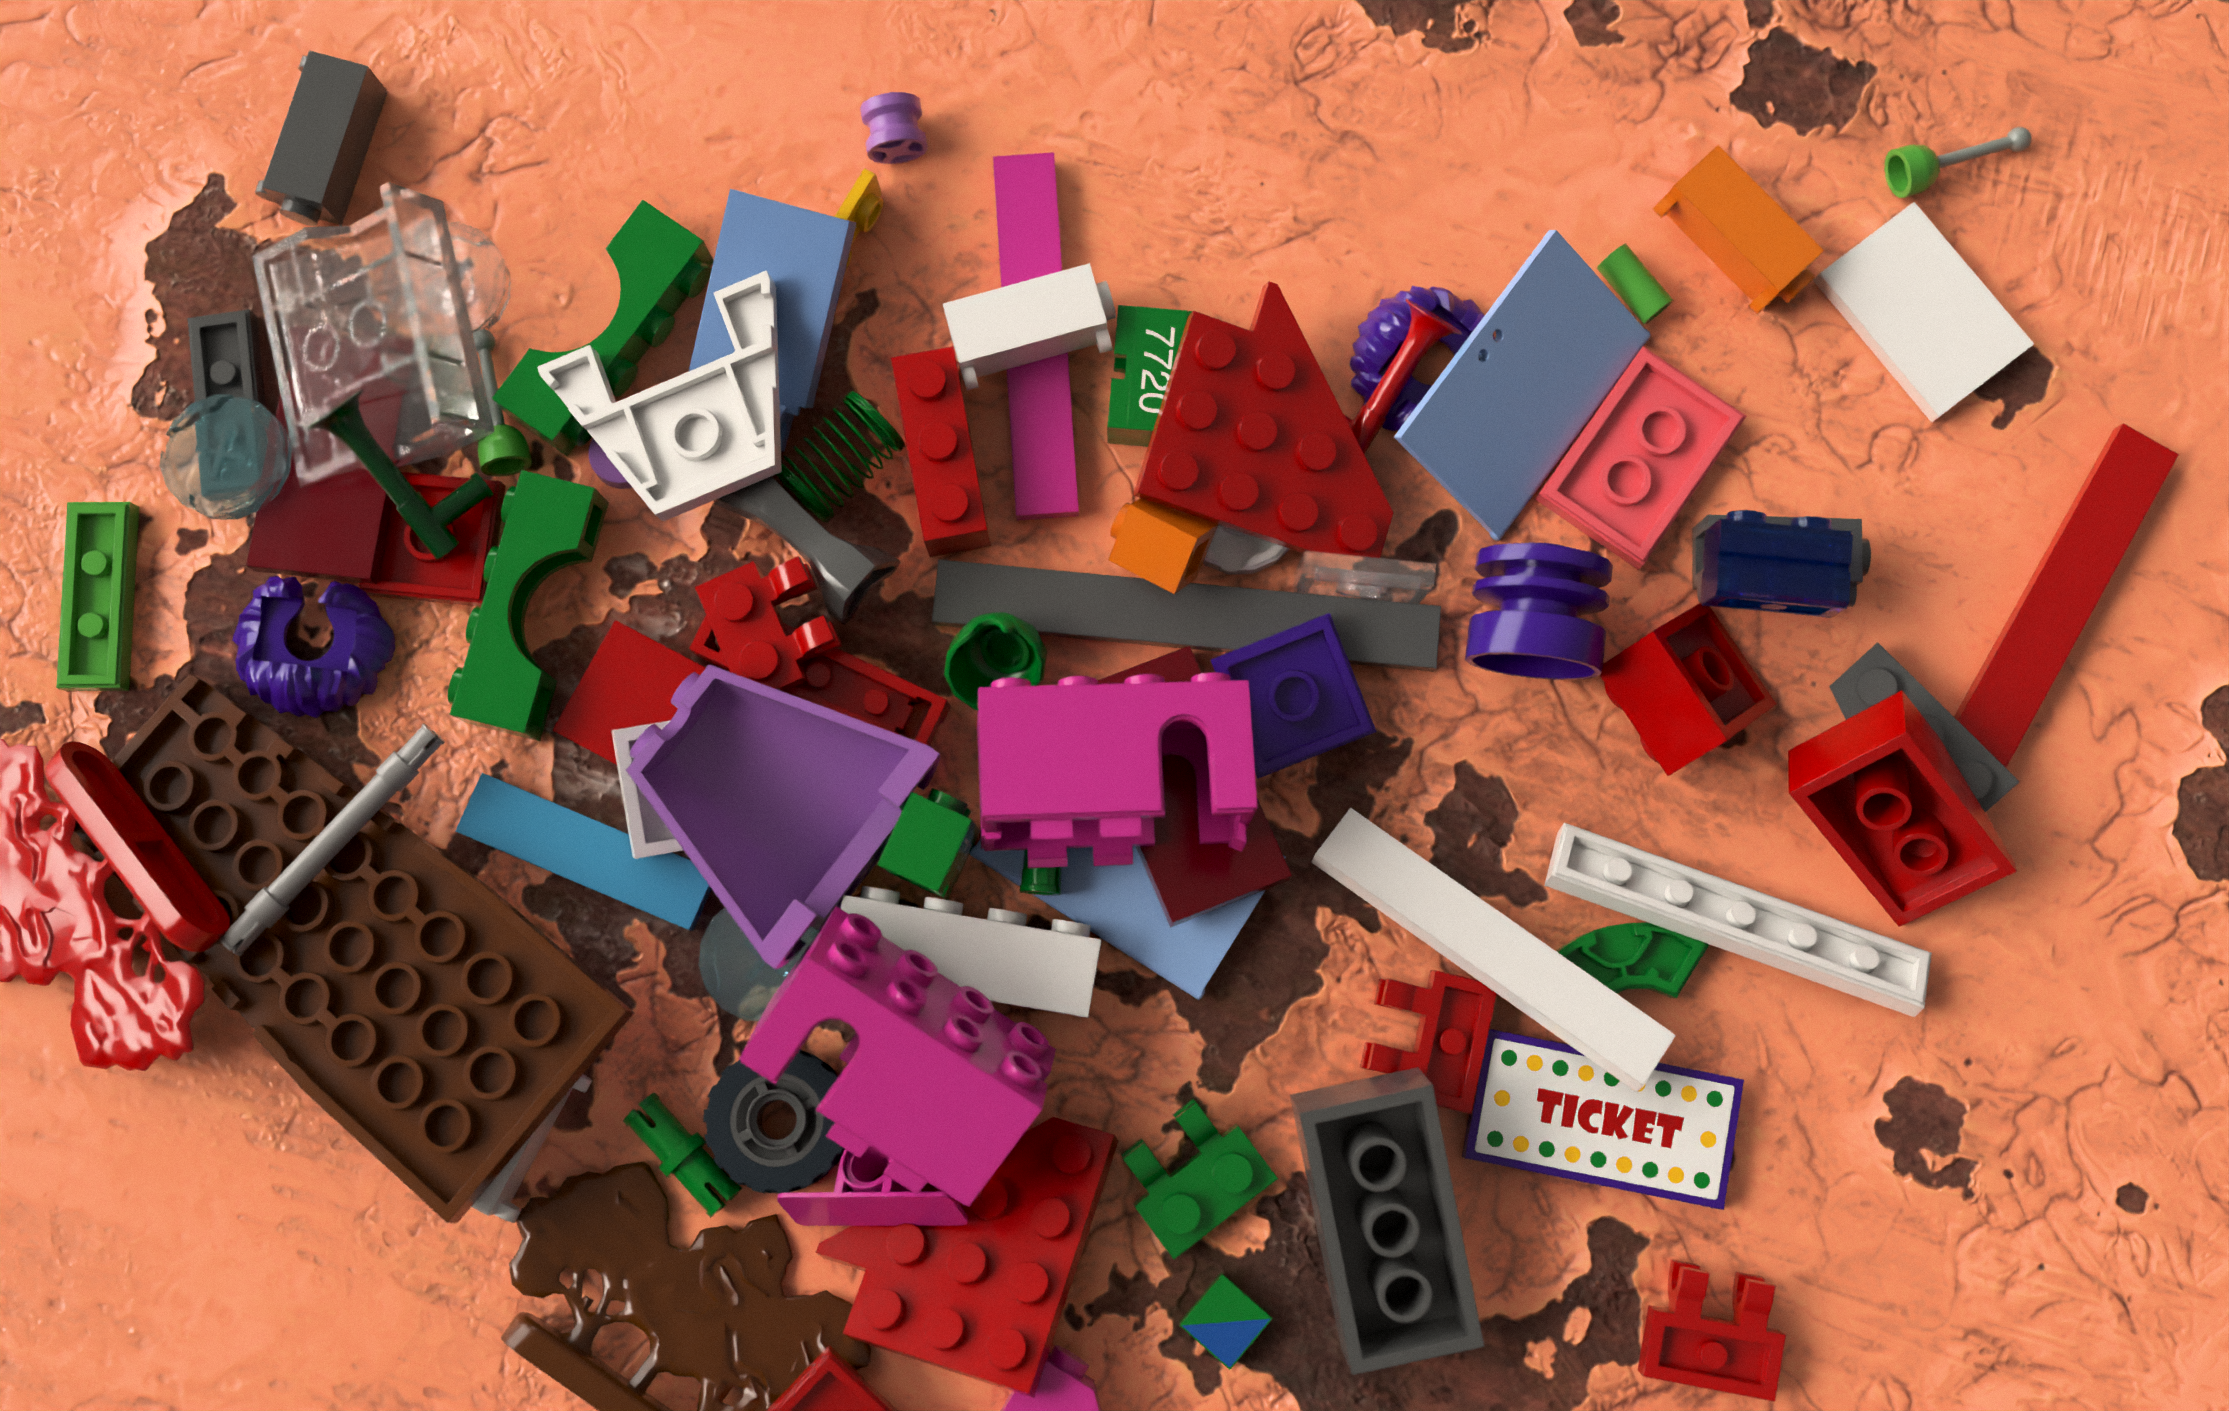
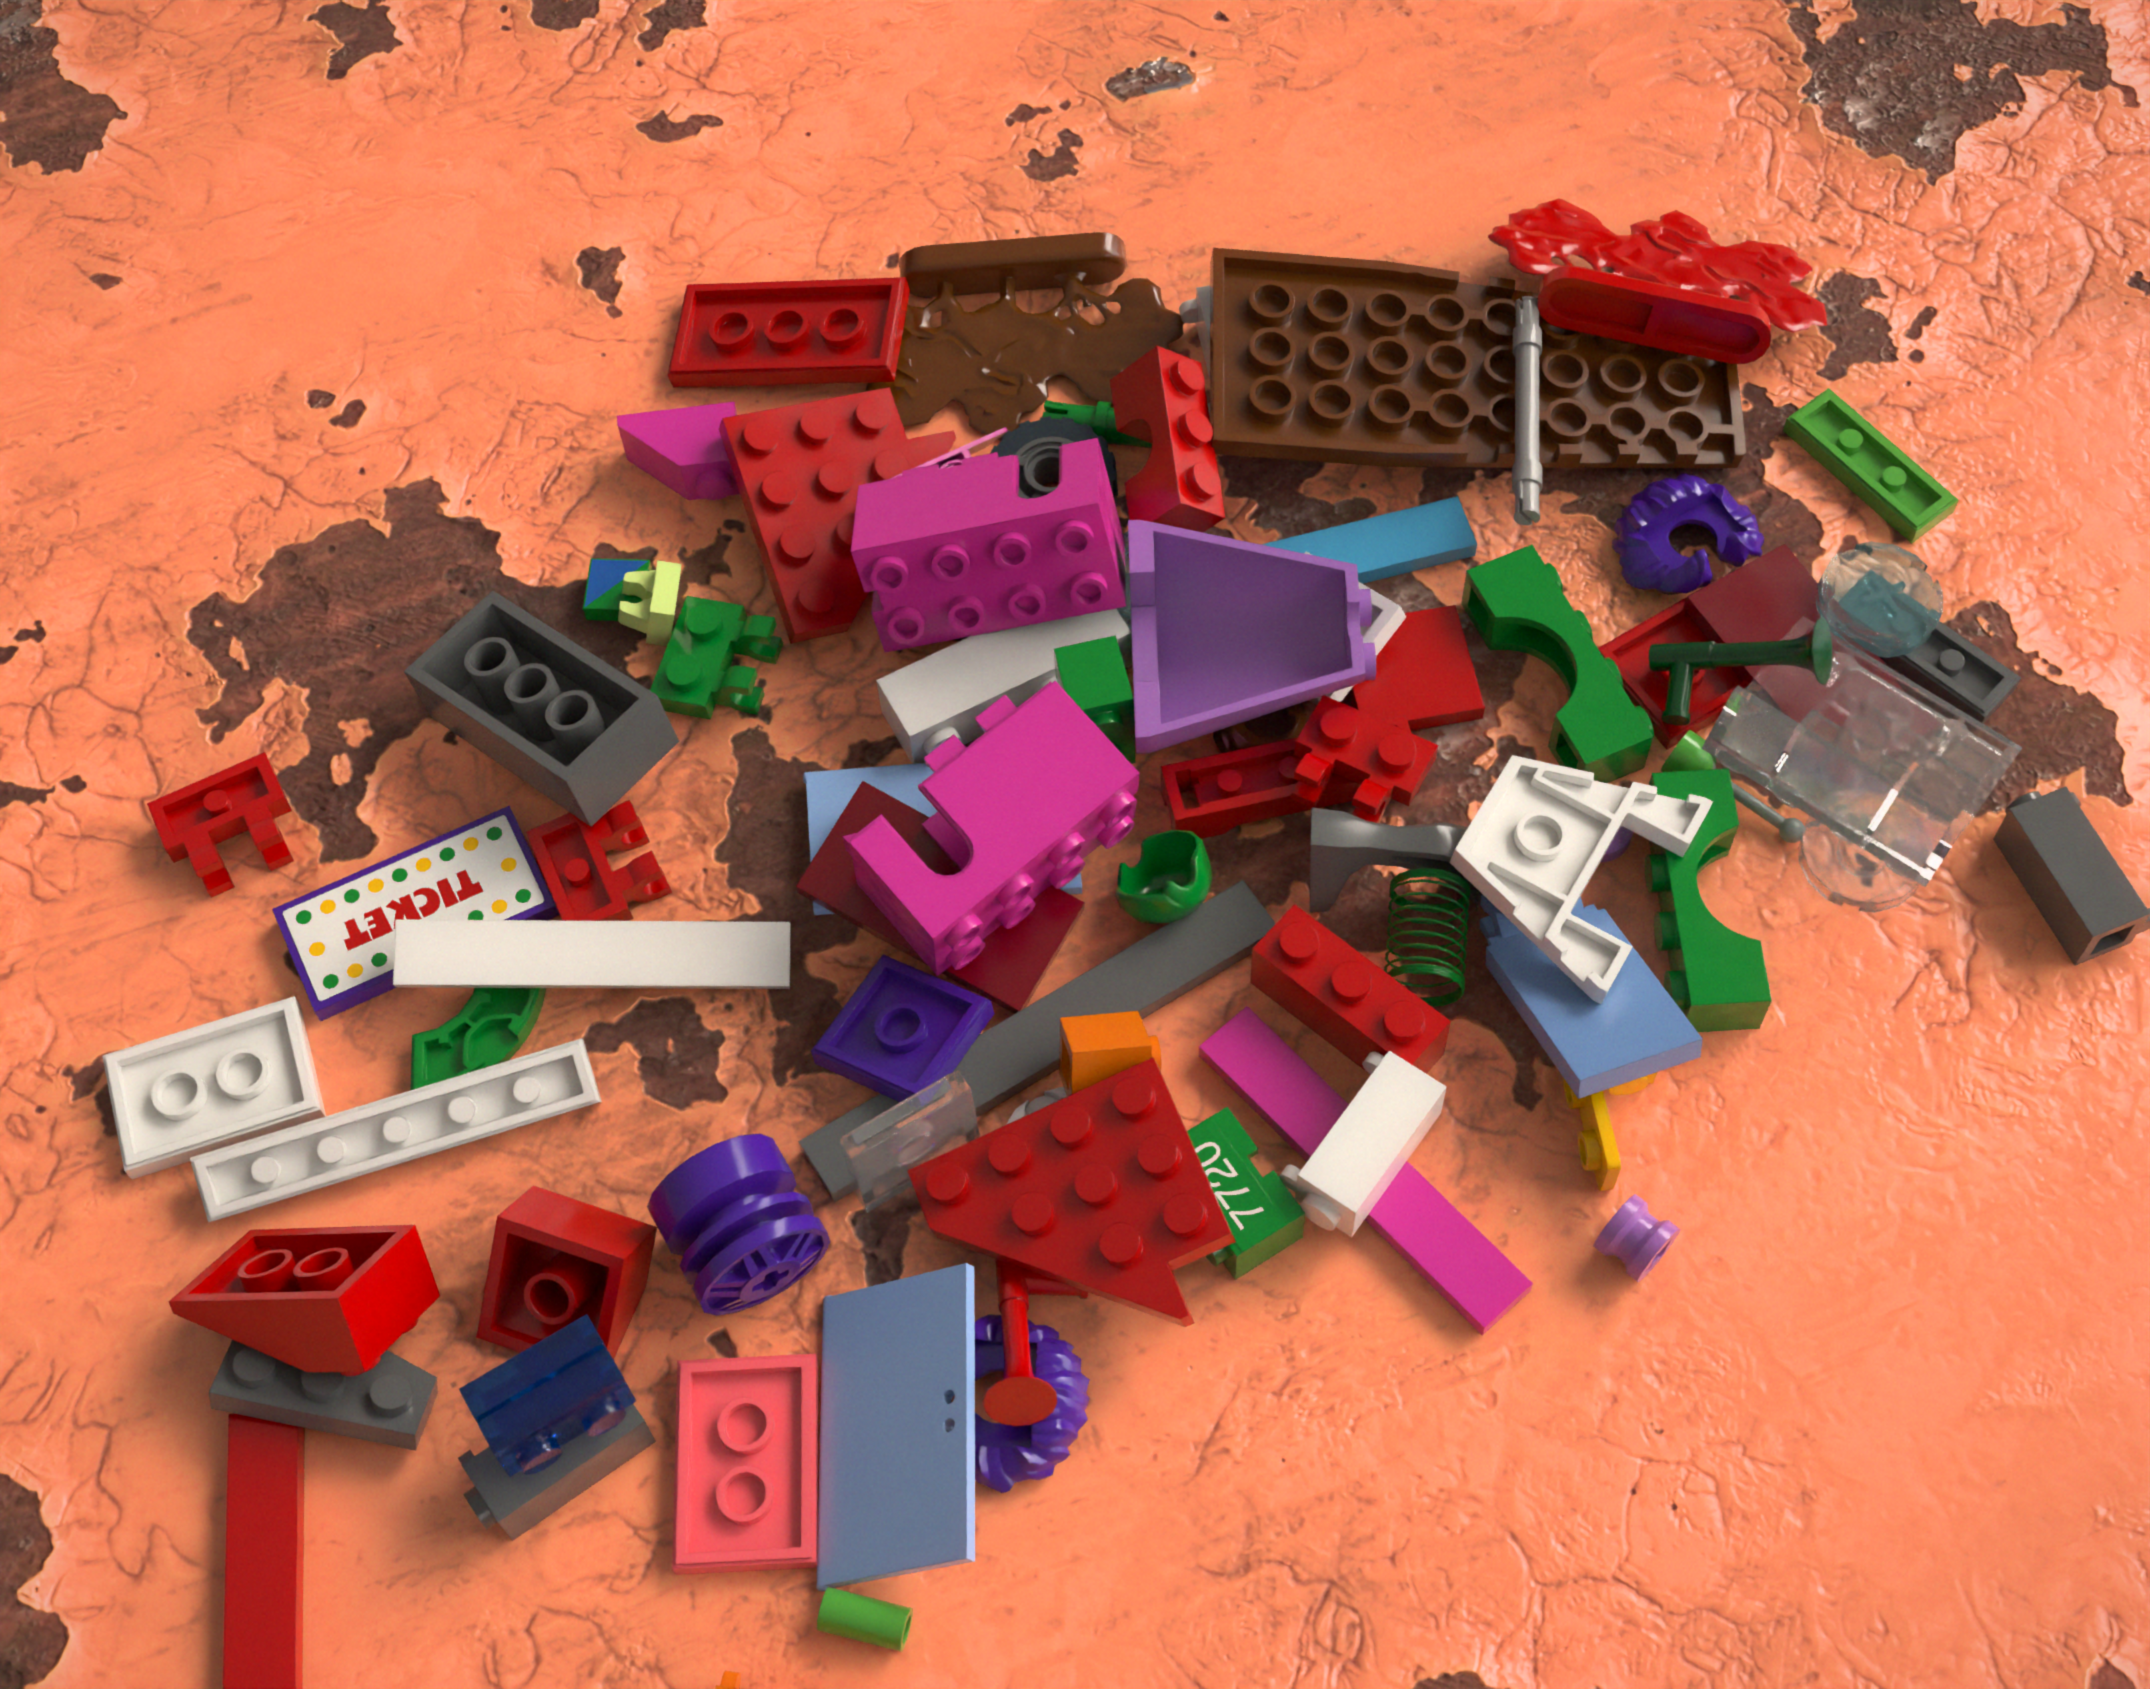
camera: 145 degrees right, 20 degrees down
none -> white tile [102,996,326,1179]
none -> yellowish green tile [618,560,682,646]
none -> red arch [1110,346,1225,532]

